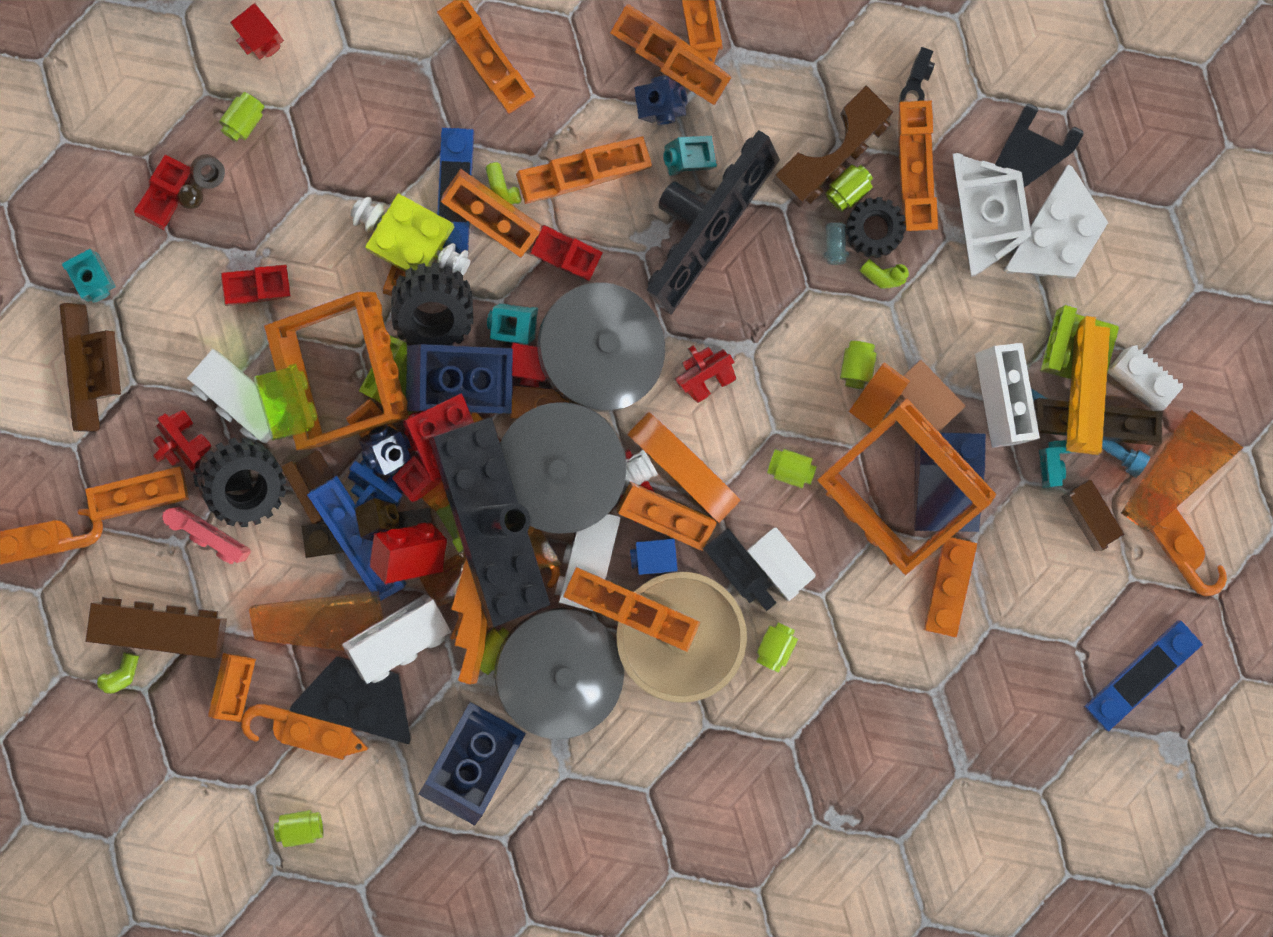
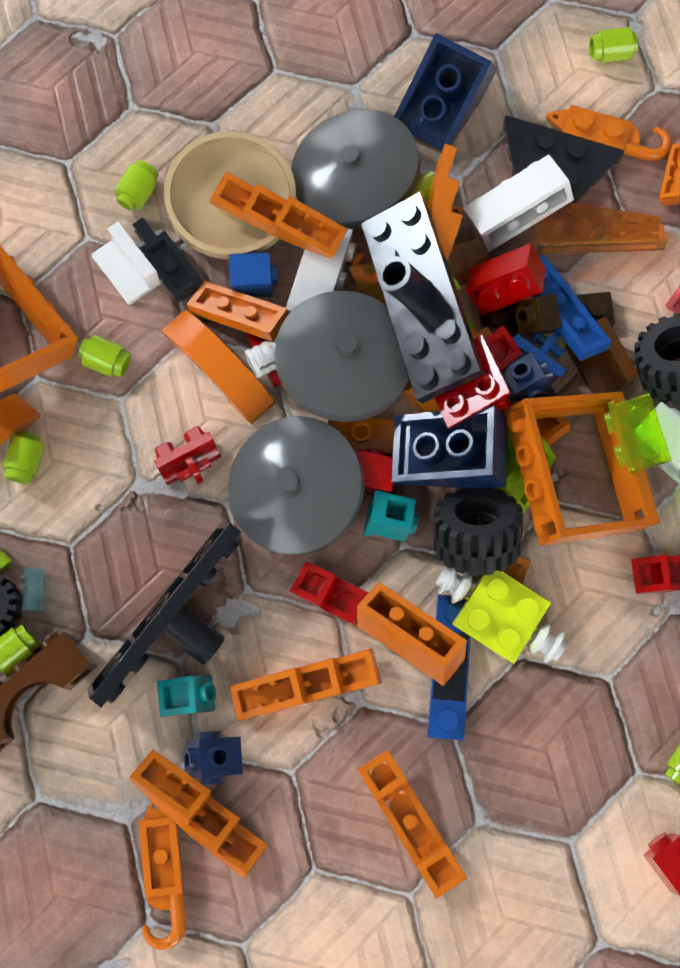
camera: 175 degrees left, 10 degrees down
lime arm [485,162,522,204] -> none

